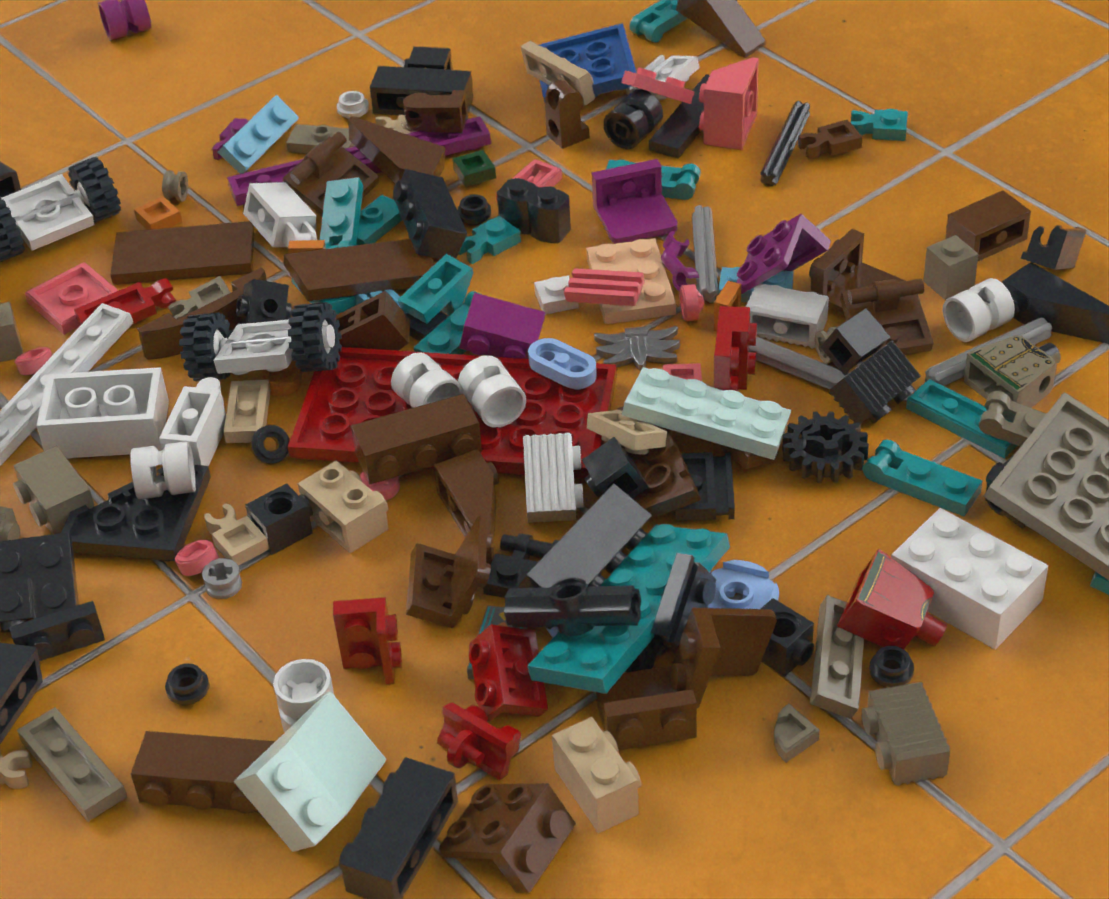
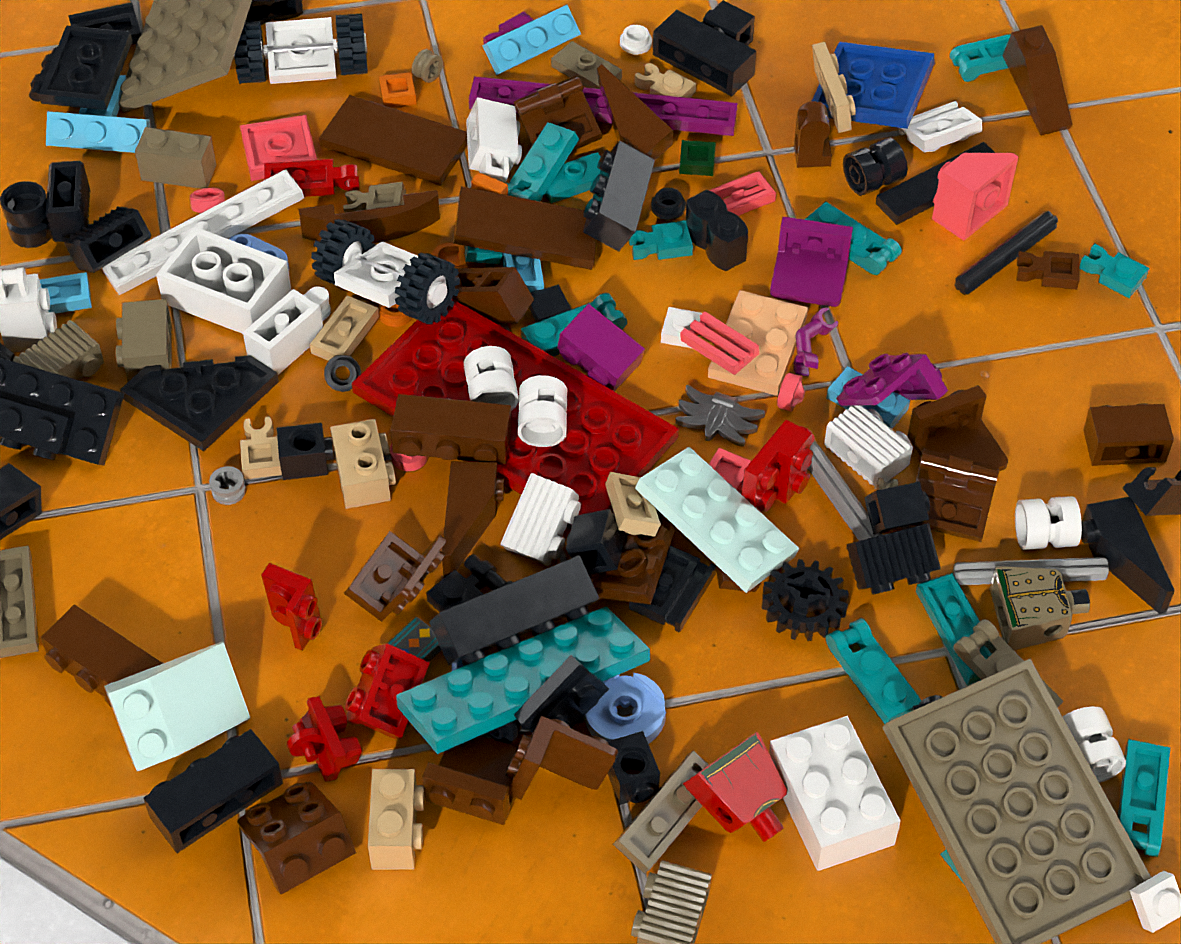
camera: 25 degrees right, 10 degrees up
black plate [9,601,105,661] -> none
white wheel [131,441,196,499] -> none
black plate [165,663,210,705] -> none
coral tile [175,540,219,576] -> none
black brick [236,279,291,324] -> none
white wheel [273,659,334,733] -> none
teal slope [398,254,474,324] -> none
reddish brown leg [403,90,468,133] -> none
black piece [504,577,642,636] -> none
light blue plate [528,338,597,390] -> none
coral plate [622,67,694,104] -> none
light grey axle [692,205,718,303] -> none
orange tile [714,281,741,331] -> none
dark tan tile [774,704,820,763] -> none
black plate [869,646,914,687] -> none
dark tan brick [923,235,978,300] -> none

